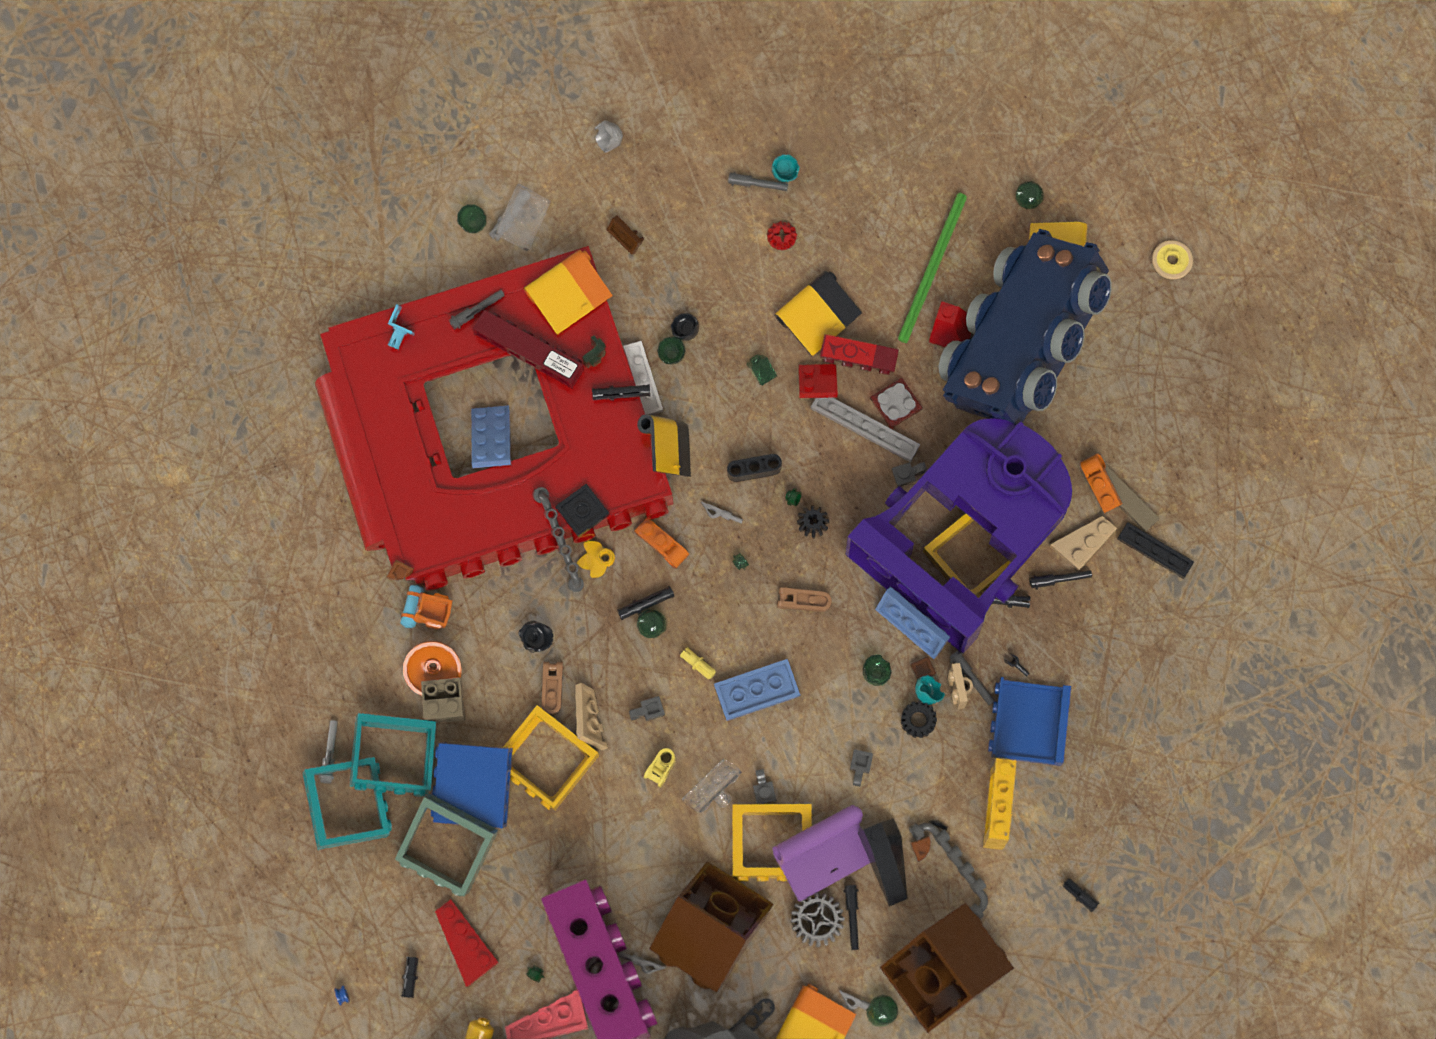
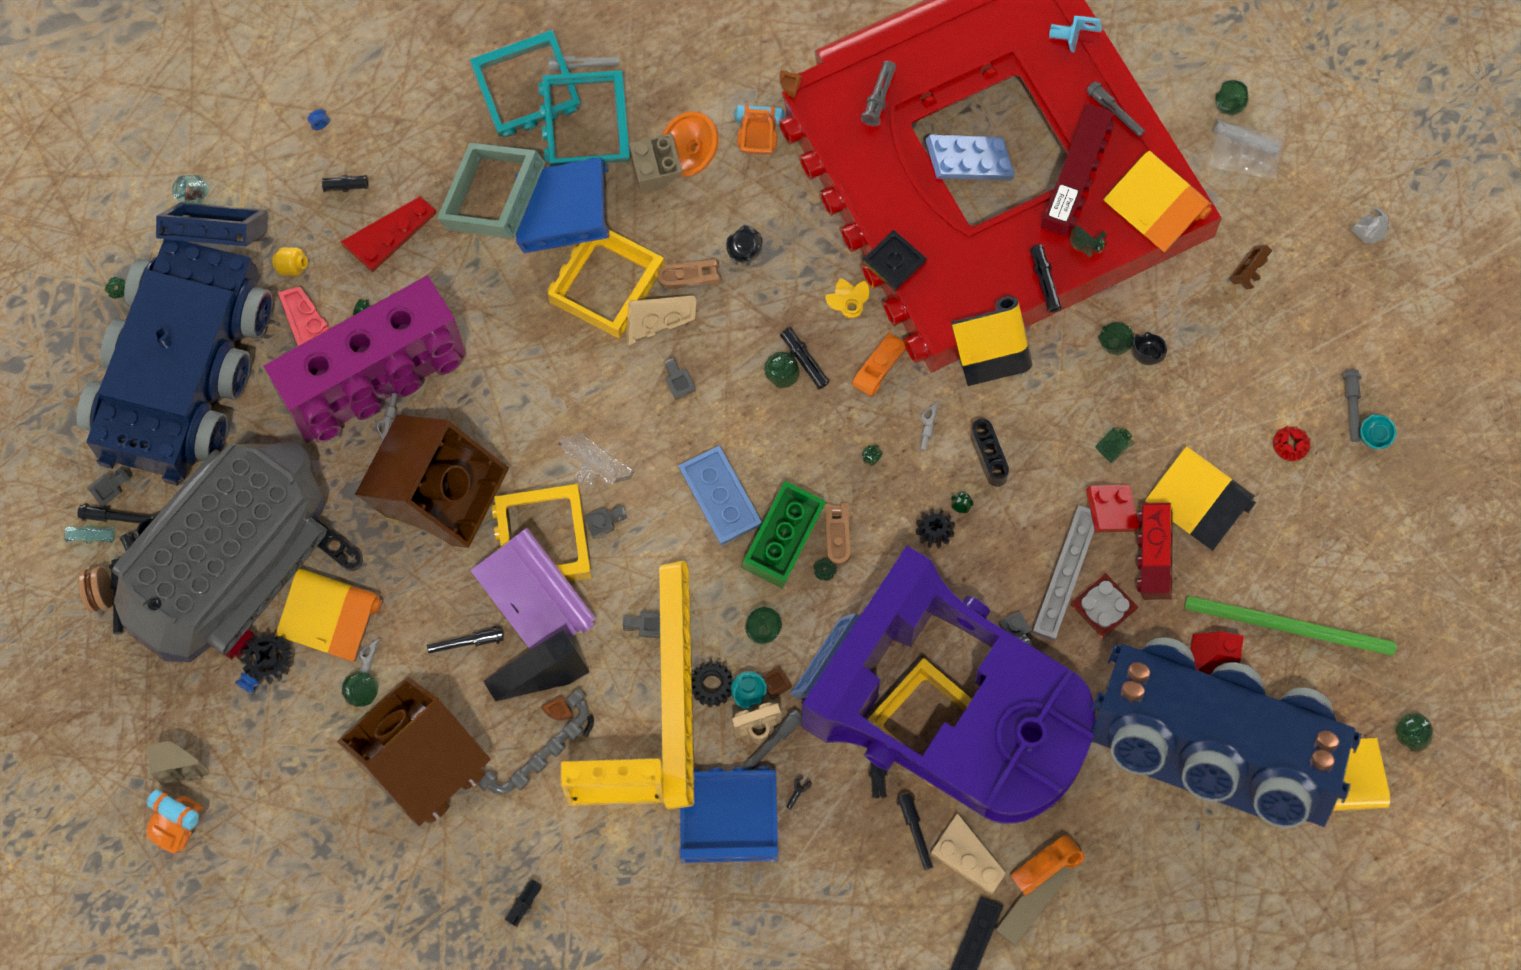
camera: 80 degrees right, 5 degrees down
dark grey bar [532,487,584,592] -> none
white plate [623,341,663,415] -> none
light yellow piece [643,748,676,788] -> none
light yellow axle [680,647,716,679] -> none
light grey gear [791,893,845,947] -> none
wheel [1152,240,1193,279] -> none
none -> yellow beam [659,561,694,810]
none -> green brick [741,481,826,589]
none -> clear green plate [814,559,837,581]
none -> dark grey pin [860,61,897,126]

